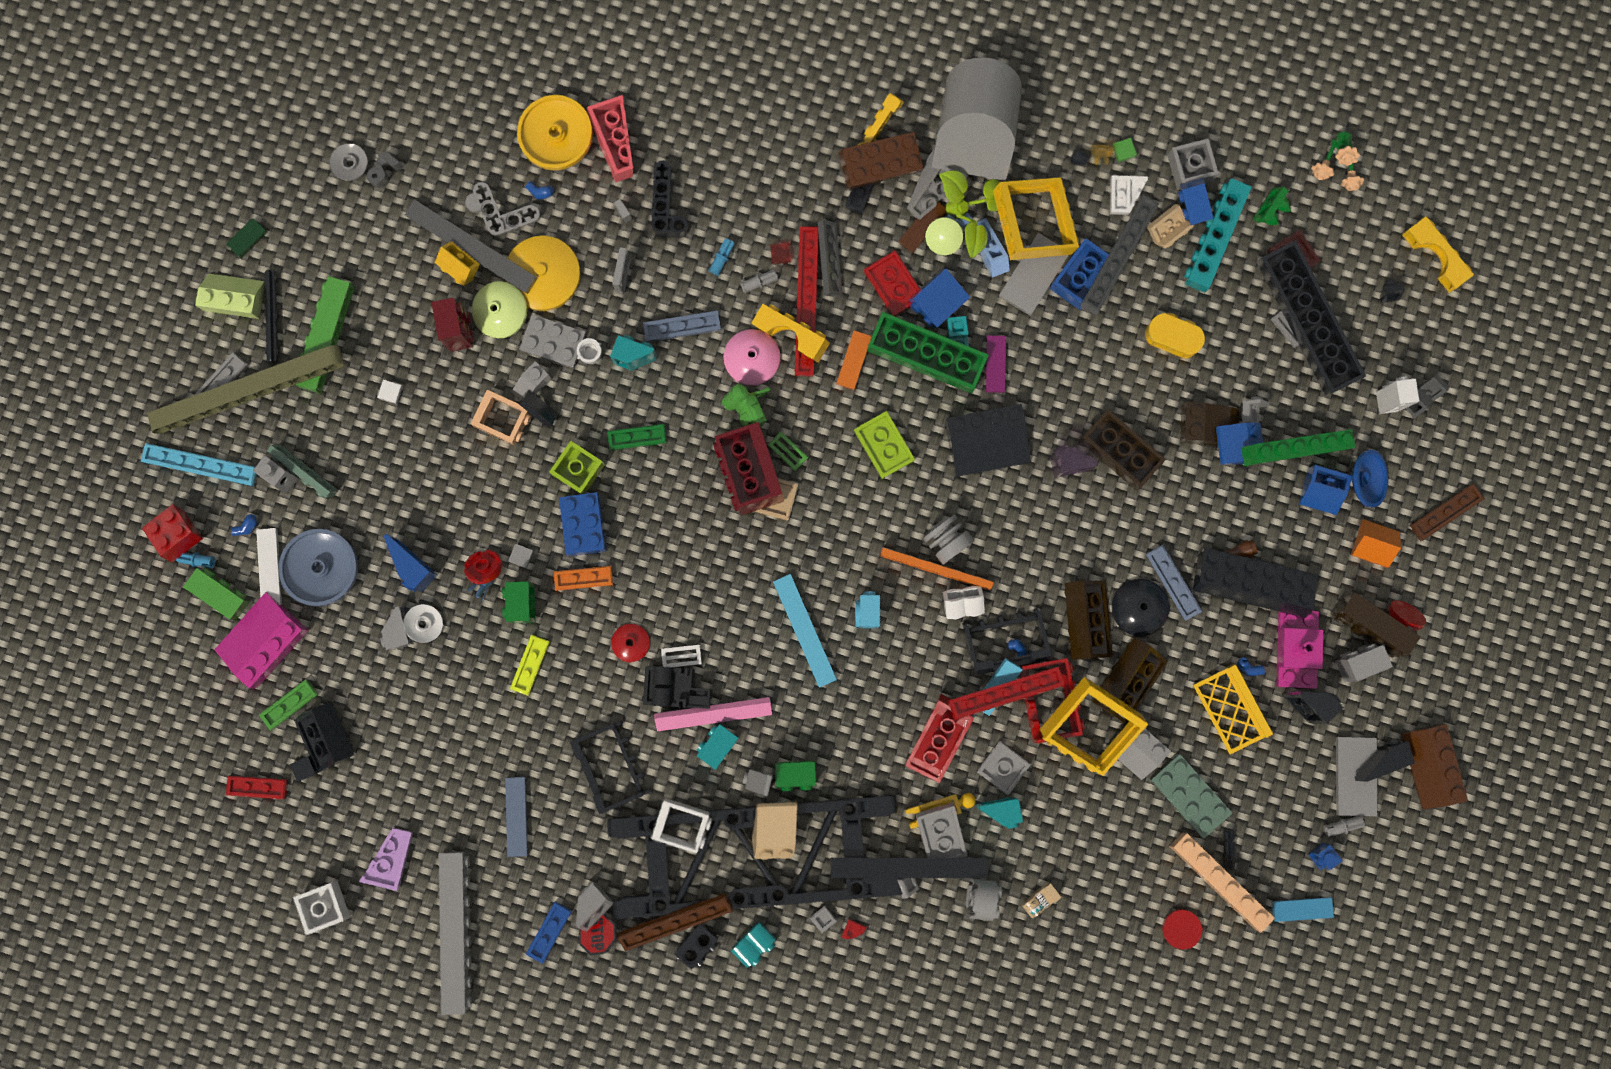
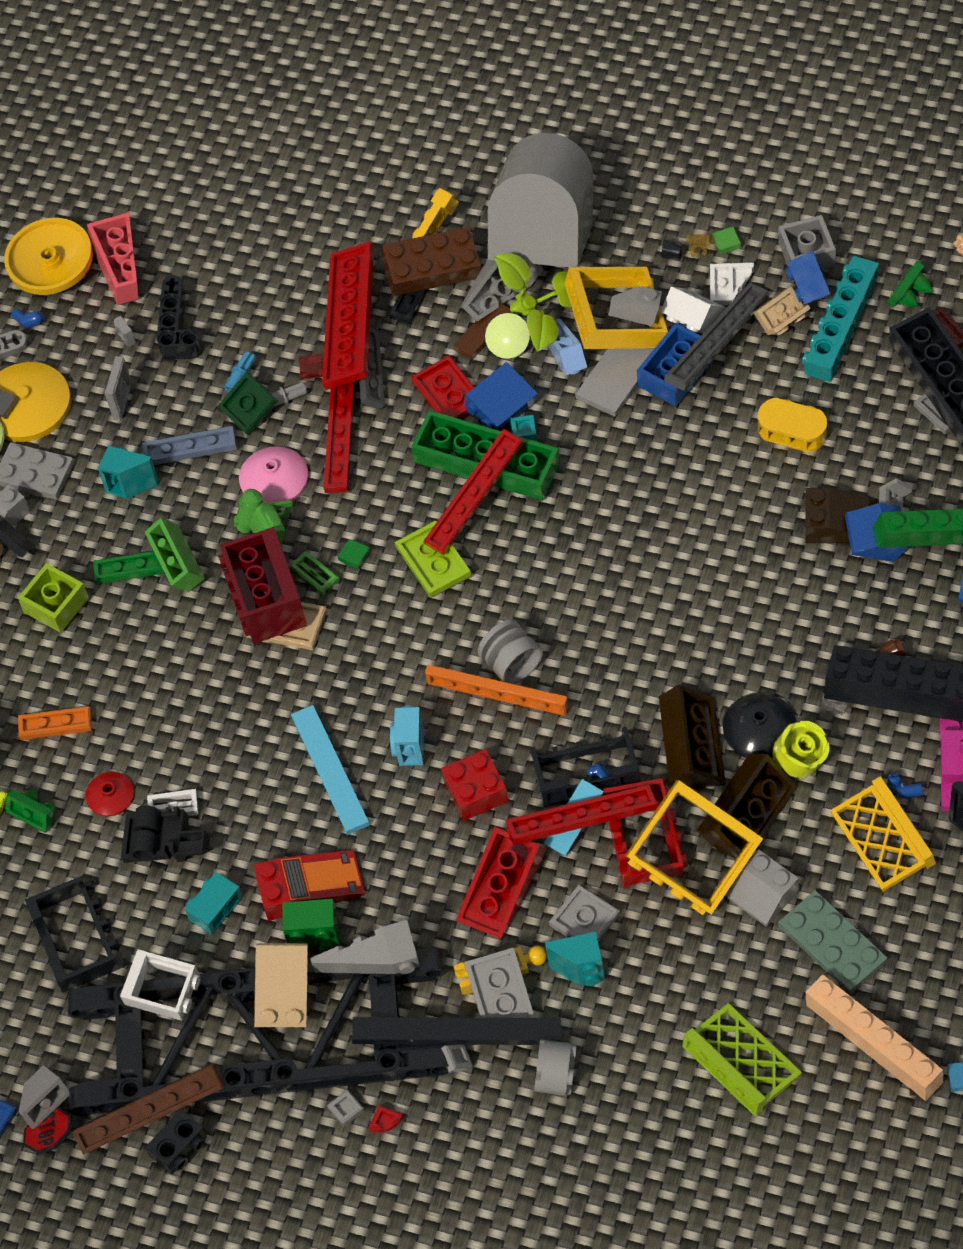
camera: 10 degrees right, 25 degrees down
blue brick [559,492,607,557] -> none
white piece [577,338,602,364] -> none
bright pink tile [654,697,772,731] -> none
teal brick [731,921,776,968] -> none
light grey slope [743,769,773,796] -> none
yellow arch [751,304,830,363] -> none
orange tile [836,331,872,390] -> none
white brick [943,586,985,620] -> none
black slope [945,404,1031,477] -> none
magenta tile [985,335,1006,393] -> none
tan leg [1022,882,1062,918] -> none
clear purple slope [1049,445,1098,478] -> none
dark brown brick [1079,409,1166,491] -> none
sand blue tile [1146,544,1203,621] -> none
red tile [1162,909,1202,950] -> none
black axle [1223,830,1235,869] -> none
none -> green tile [6,789,56,833]
none -> bright green brick [144,518,205,592]
none -> dark green tile [218,372,278,435]
none -> slope [253,850,365,921]
none -> light grey wedge [310,920,420,974]
none -> red plate [322,241,374,390]
none -> green tile [338,539,370,570]
none -> red tile [423,429,524,555]
none -> red brick [441,749,509,822]
none -> light grey slope [608,286,662,326]
none -> white brick [660,286,726,333]
none -> lime fence [682,1003,802,1117]
none -> neon yellow brick [773,721,830,779]

